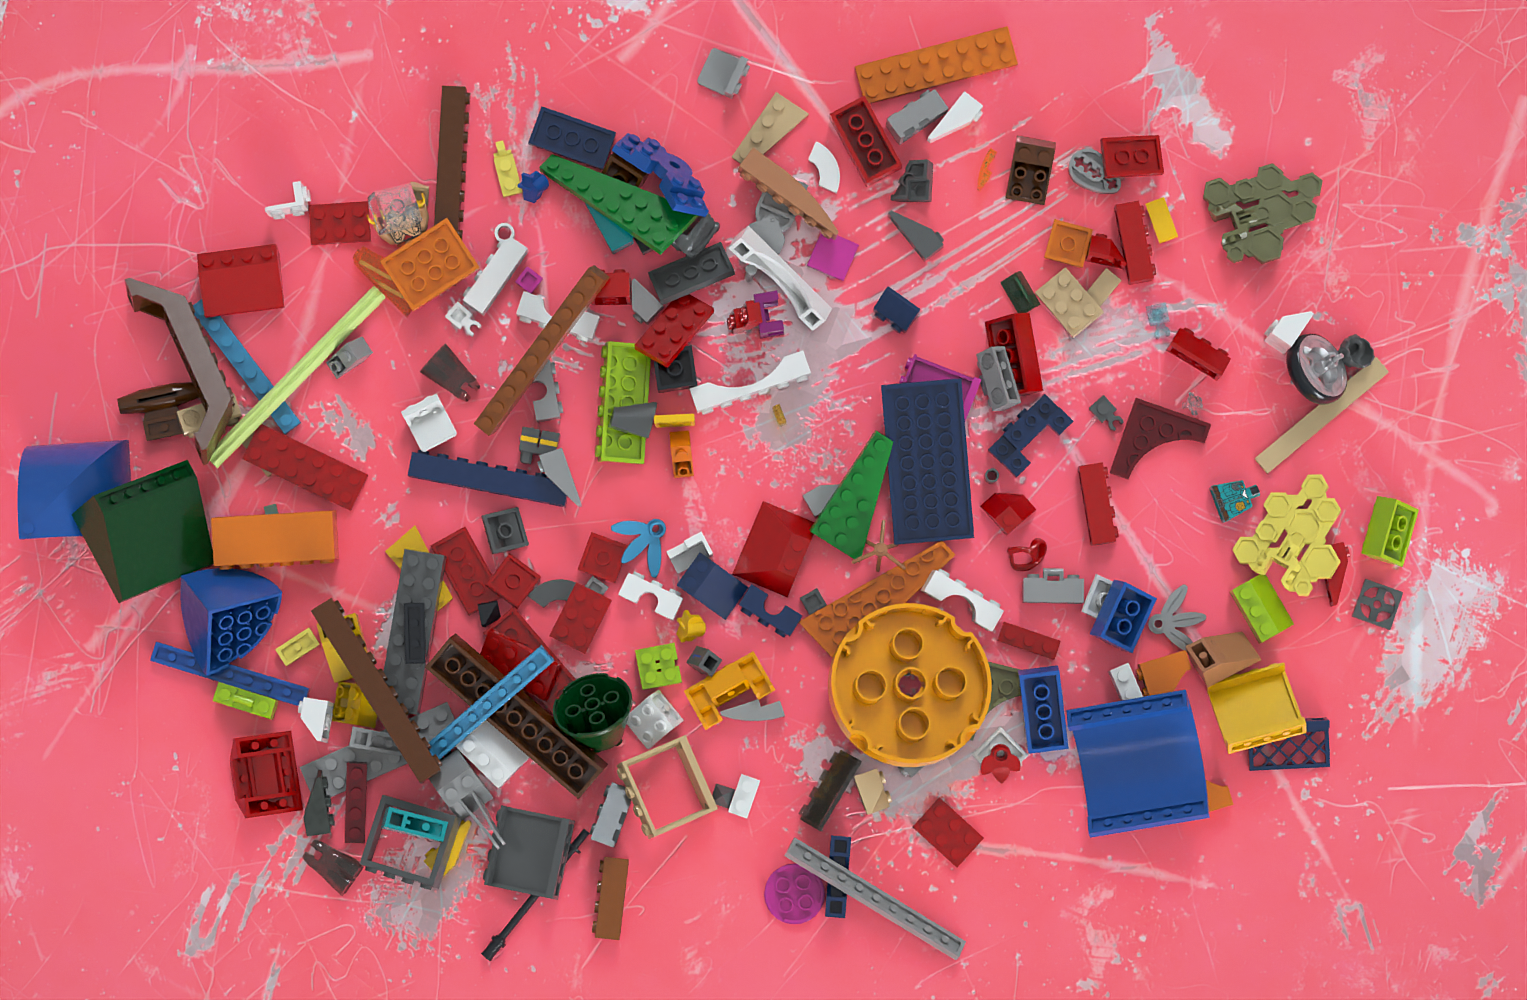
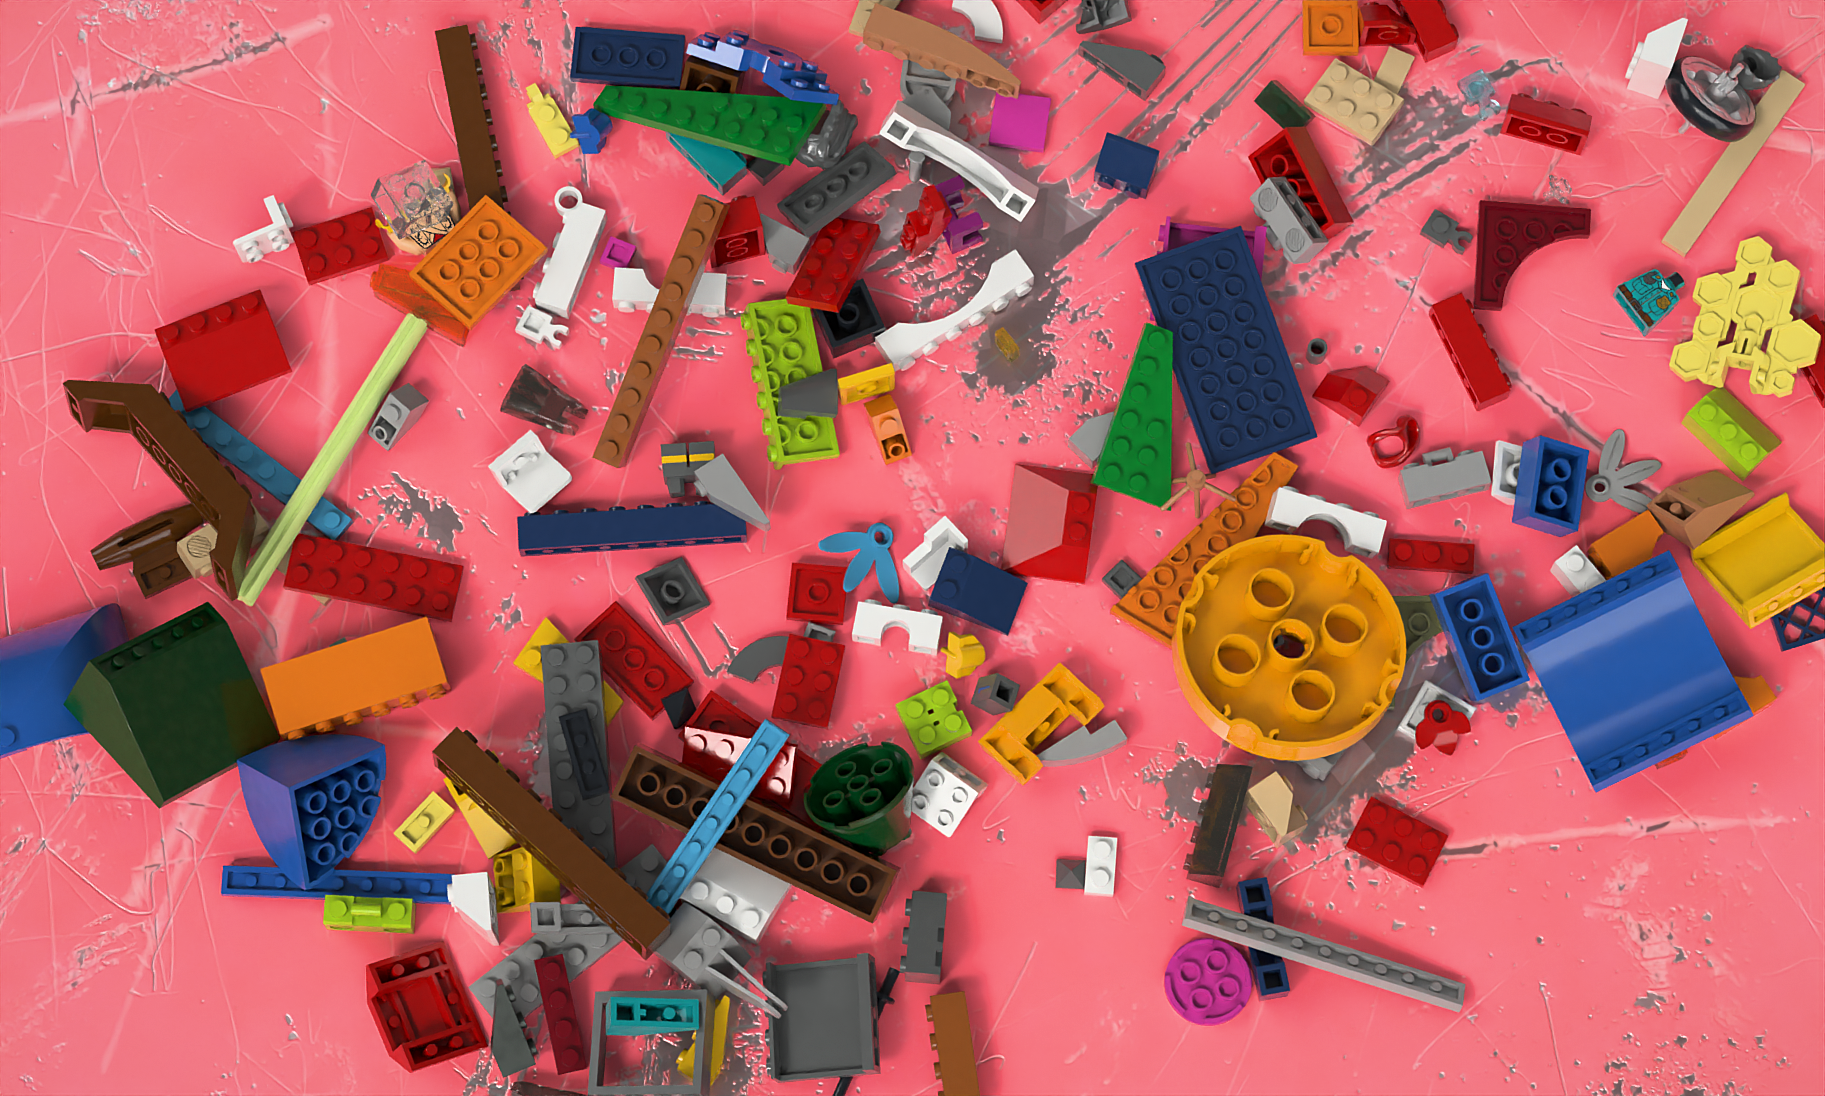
camera: 15 degrees left, 10 degrees down
red plate [485,553,541,609] -> none
light grey arch [532,360,564,423] -> none
tan window [616,735,718,839] -> none
dark blue arch [739,584,803,638] -> none
dark blue bracket [988,394,1074,478] -> none

